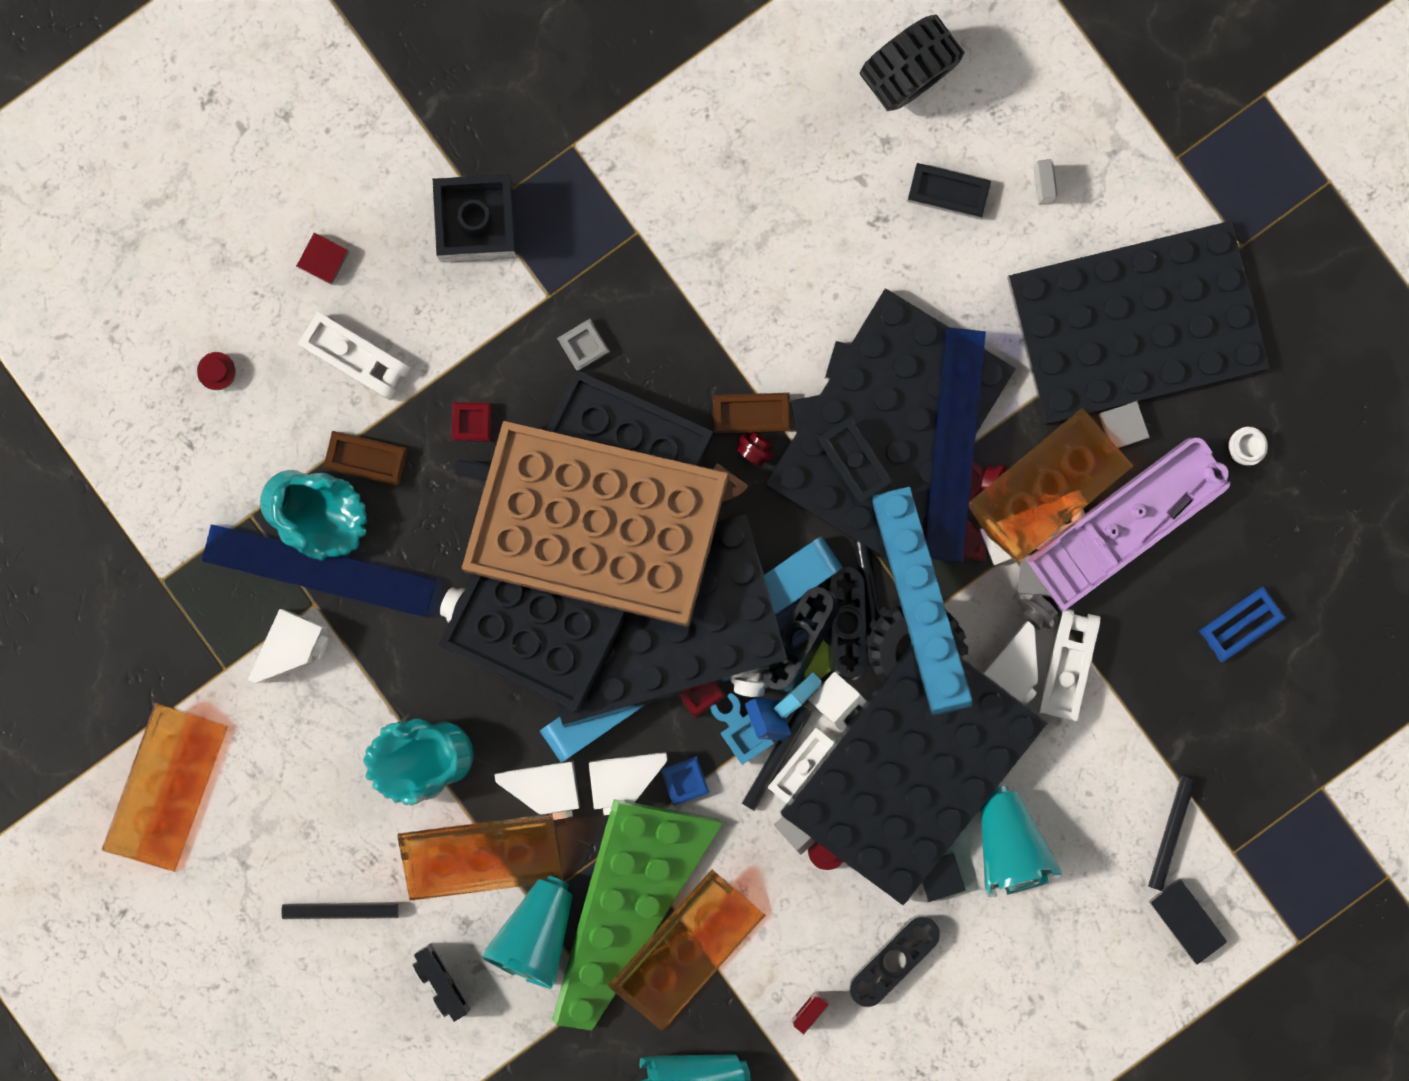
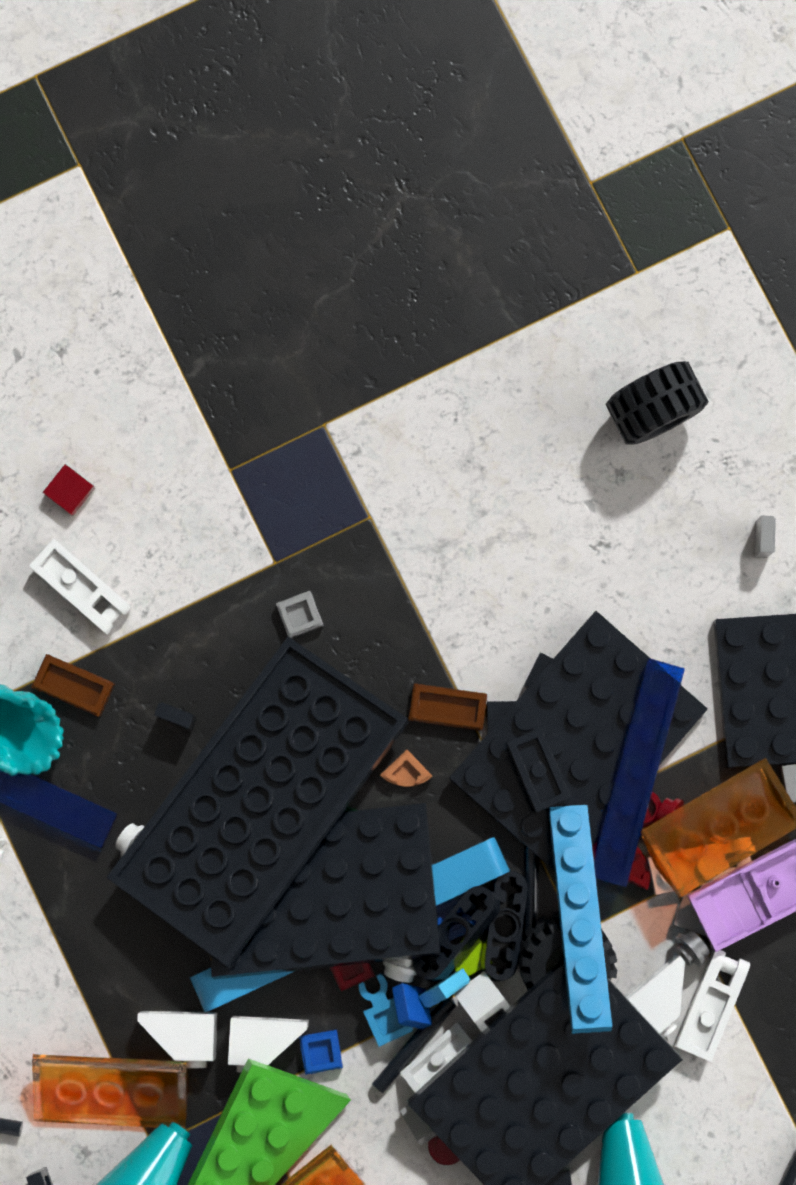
camera: 10 degrees right, 5 degrees down
teal hair [363,718,474,806] -> none
black brick [432,174,517,262] -> none
dark red tile [452,402,492,442] -> none
medium nougat plate [462,421,729,627] -> none
dark red plate [737,432,774,466] -> none
black tile [907,163,991,220] -> none

